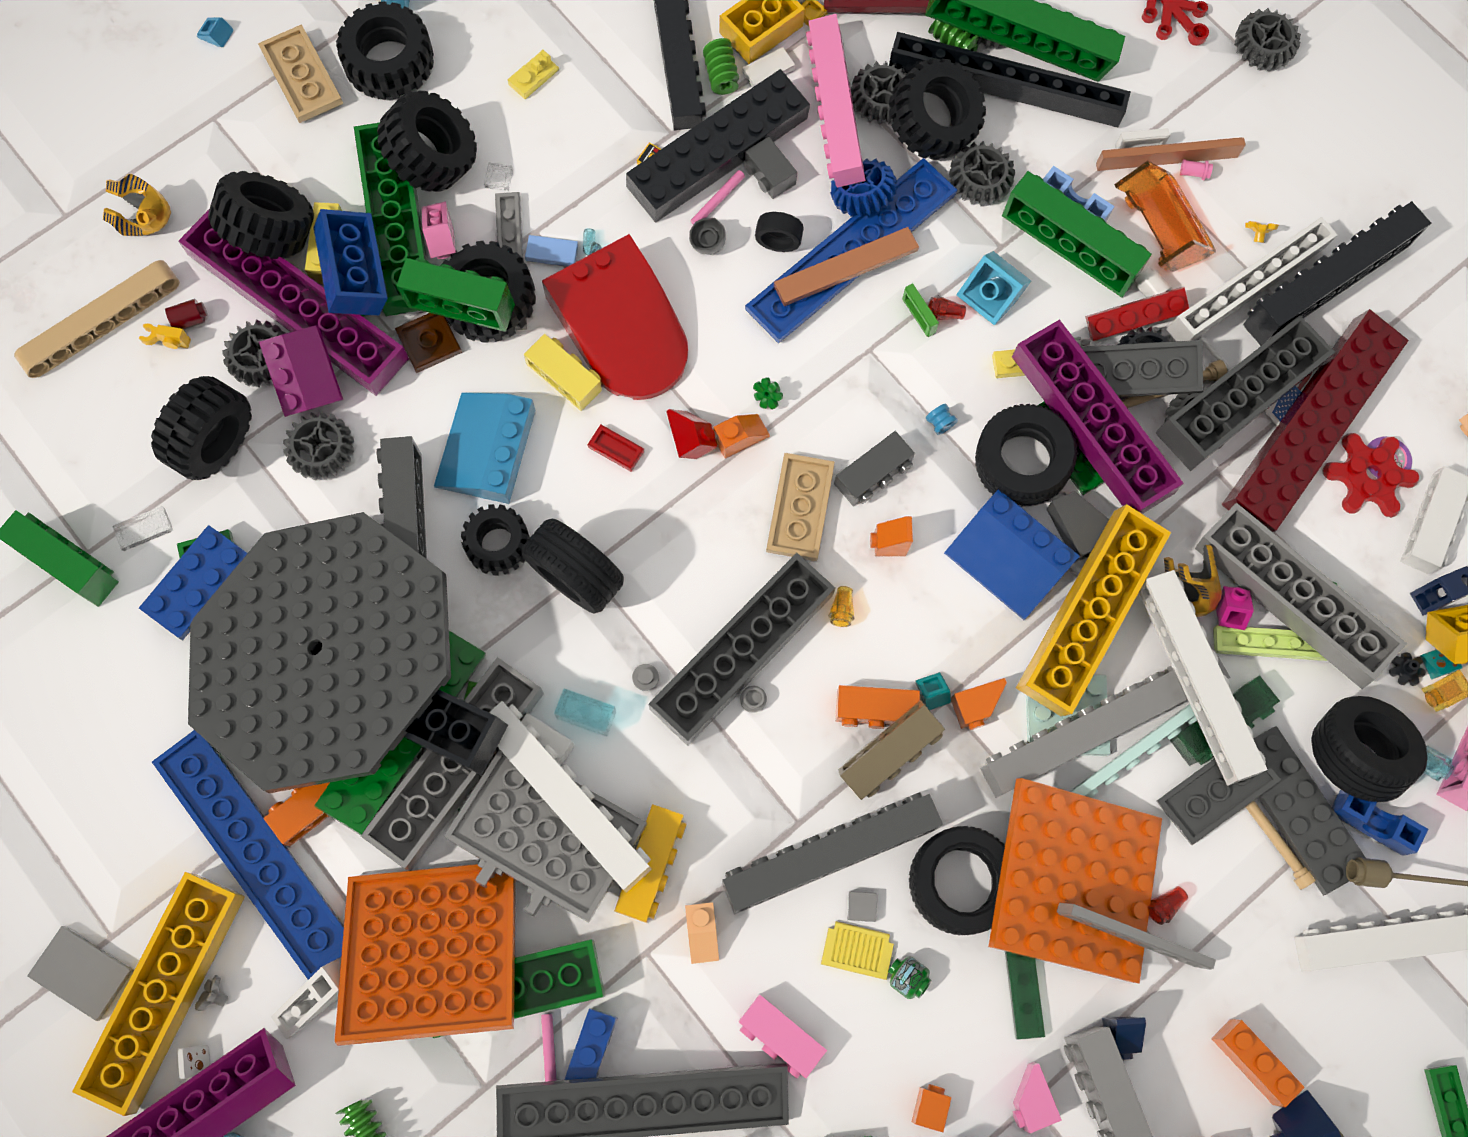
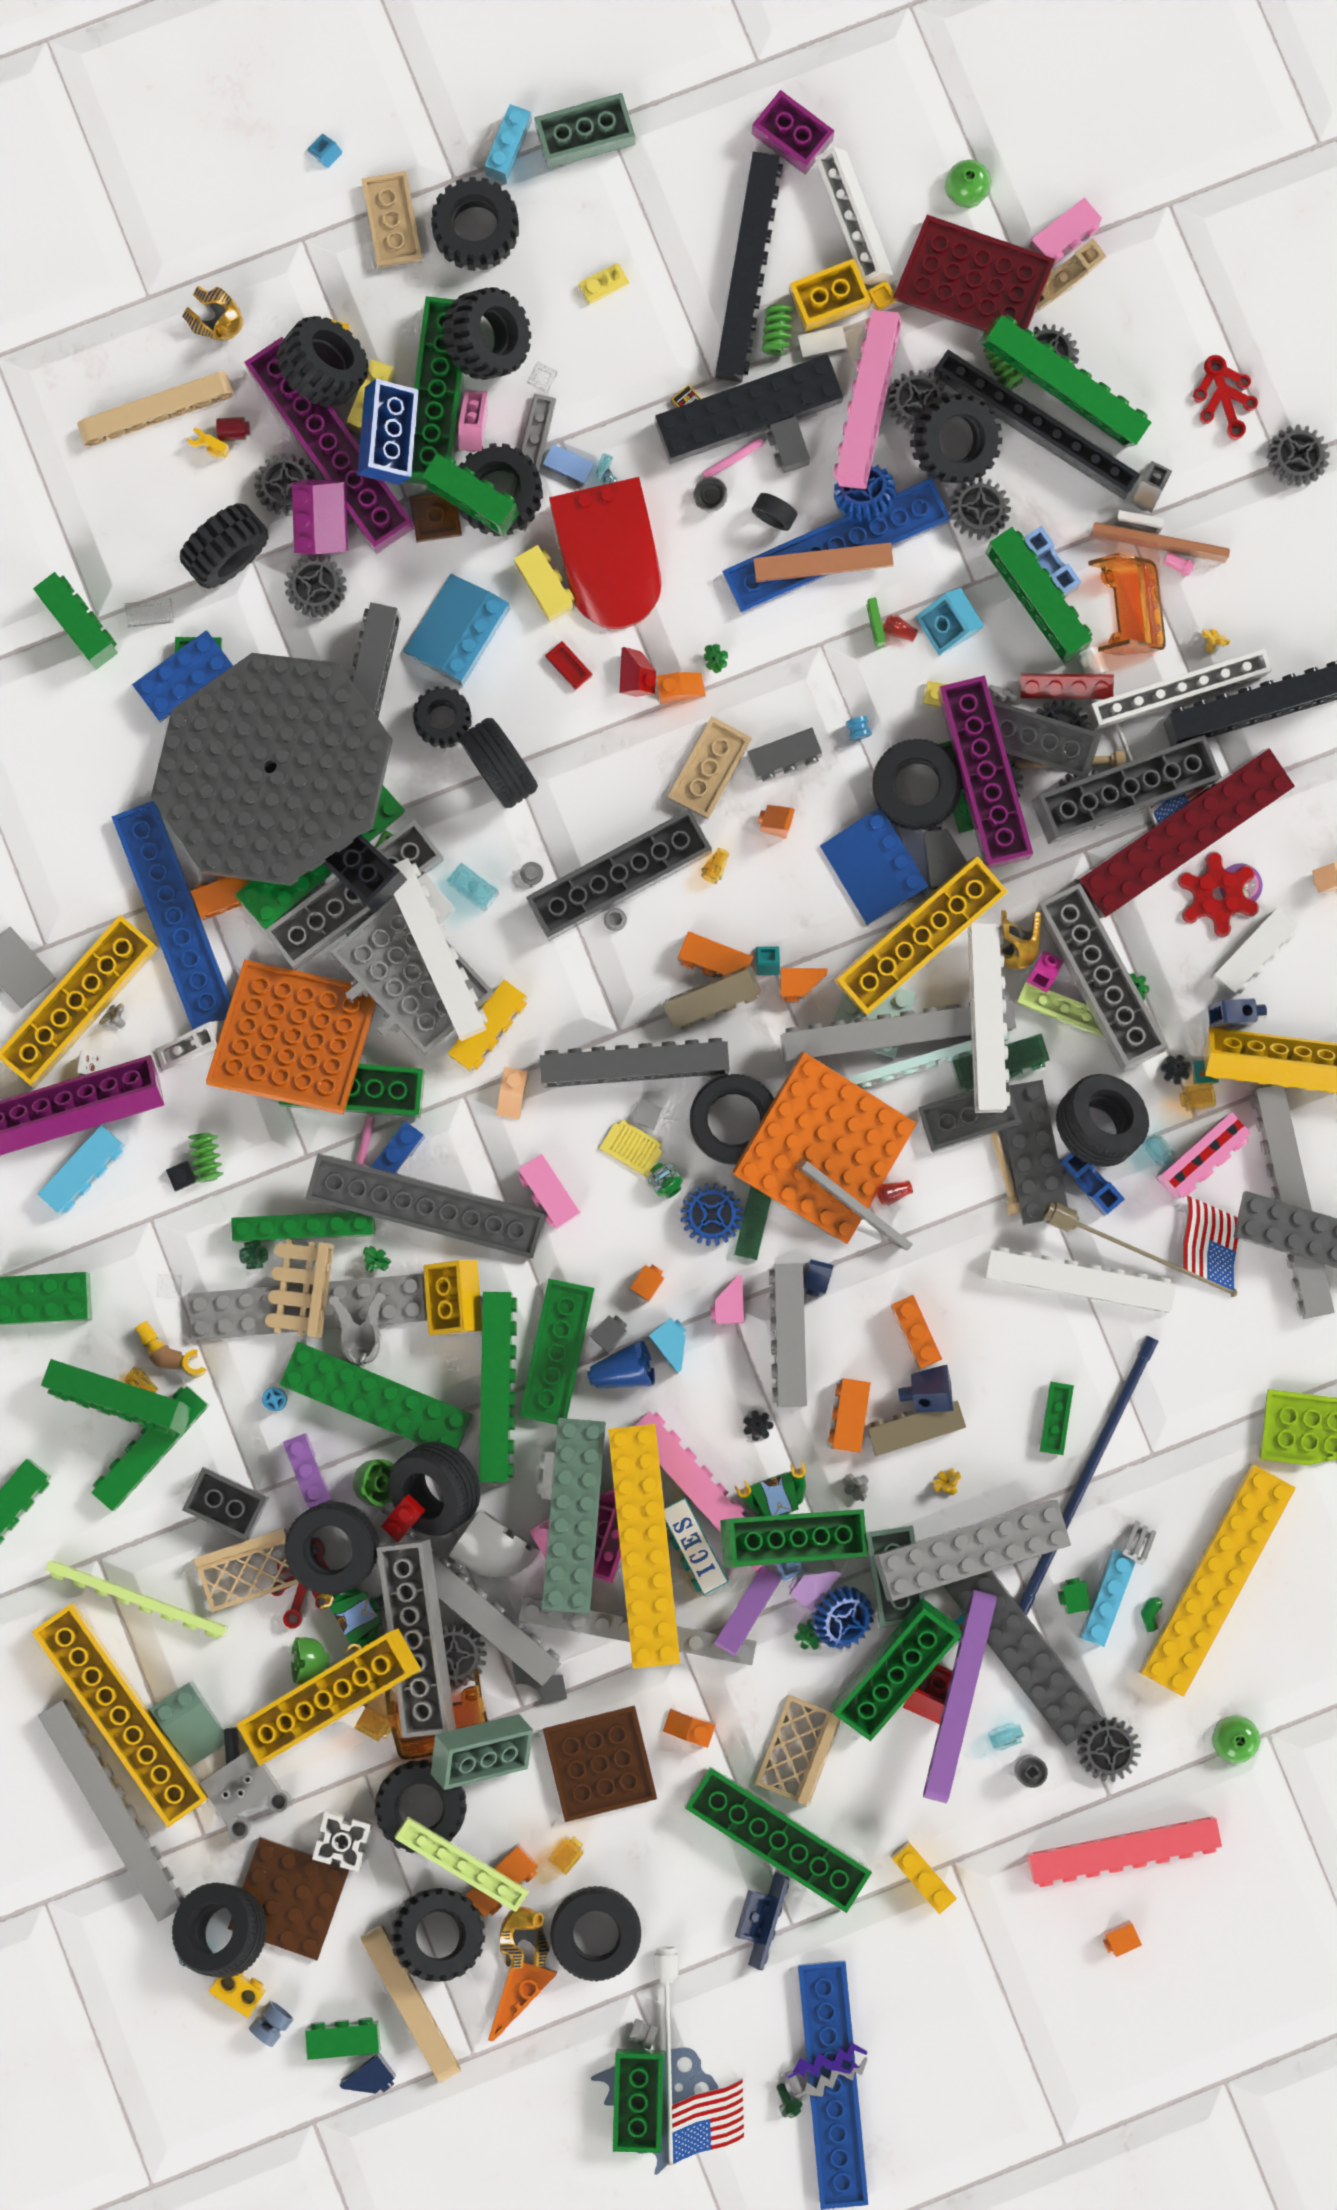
camera: 20 degrees right, 10 degrees up
none -> blue gear [680,1183,743,1246]
none -> dark grey slope [1131,461,1172,513]

